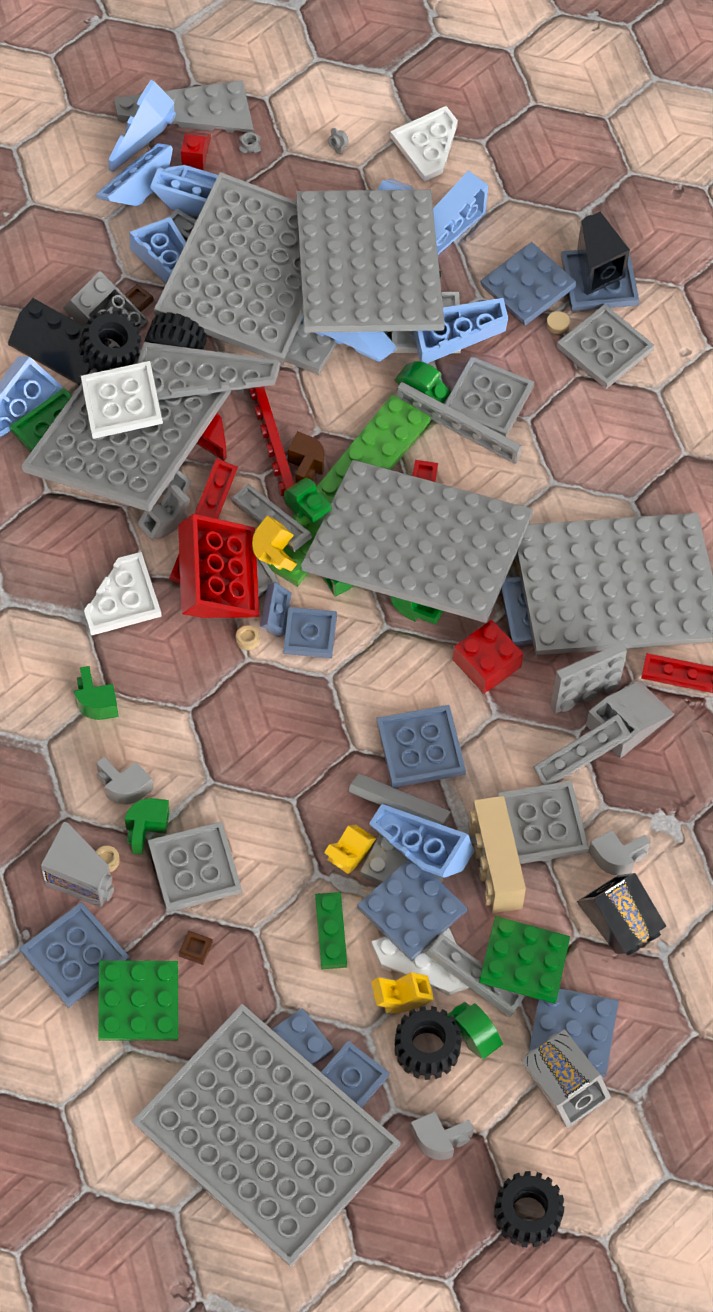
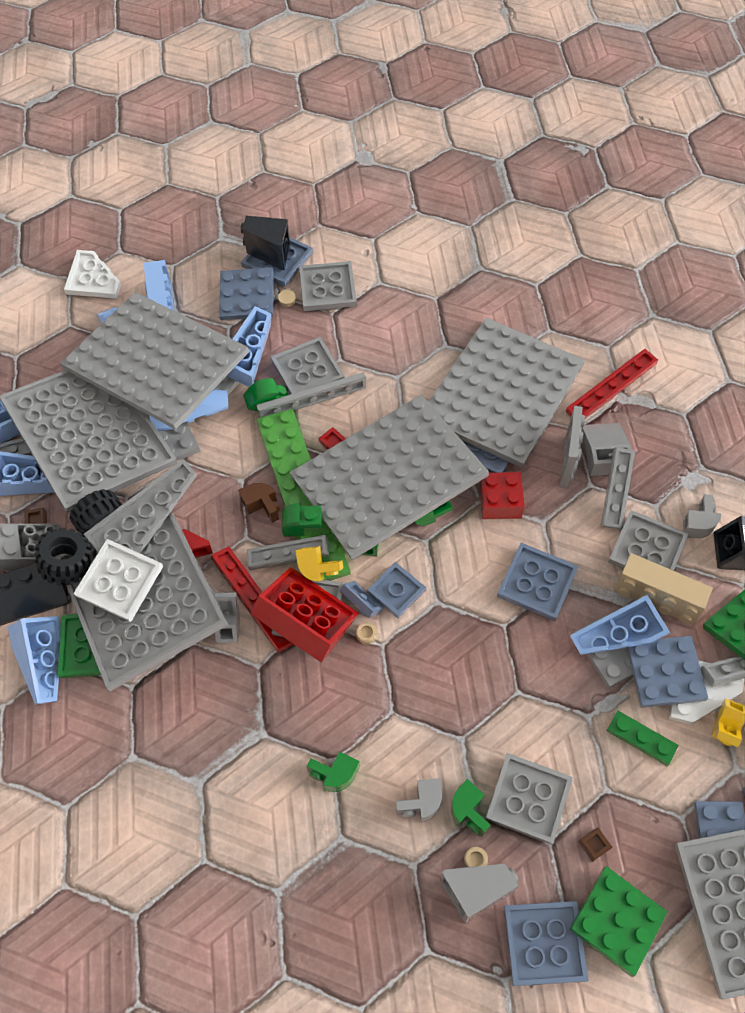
camera: 50 degrees left, 0 degrees up
white plate [84,552,162,636] -> none
red plate [249,386,294,496] -> none
yellow brick [324,824,376,874] -> none
light grey plate [328,128,349,154] -> none
light grey tile [349,774,451,826] -> none

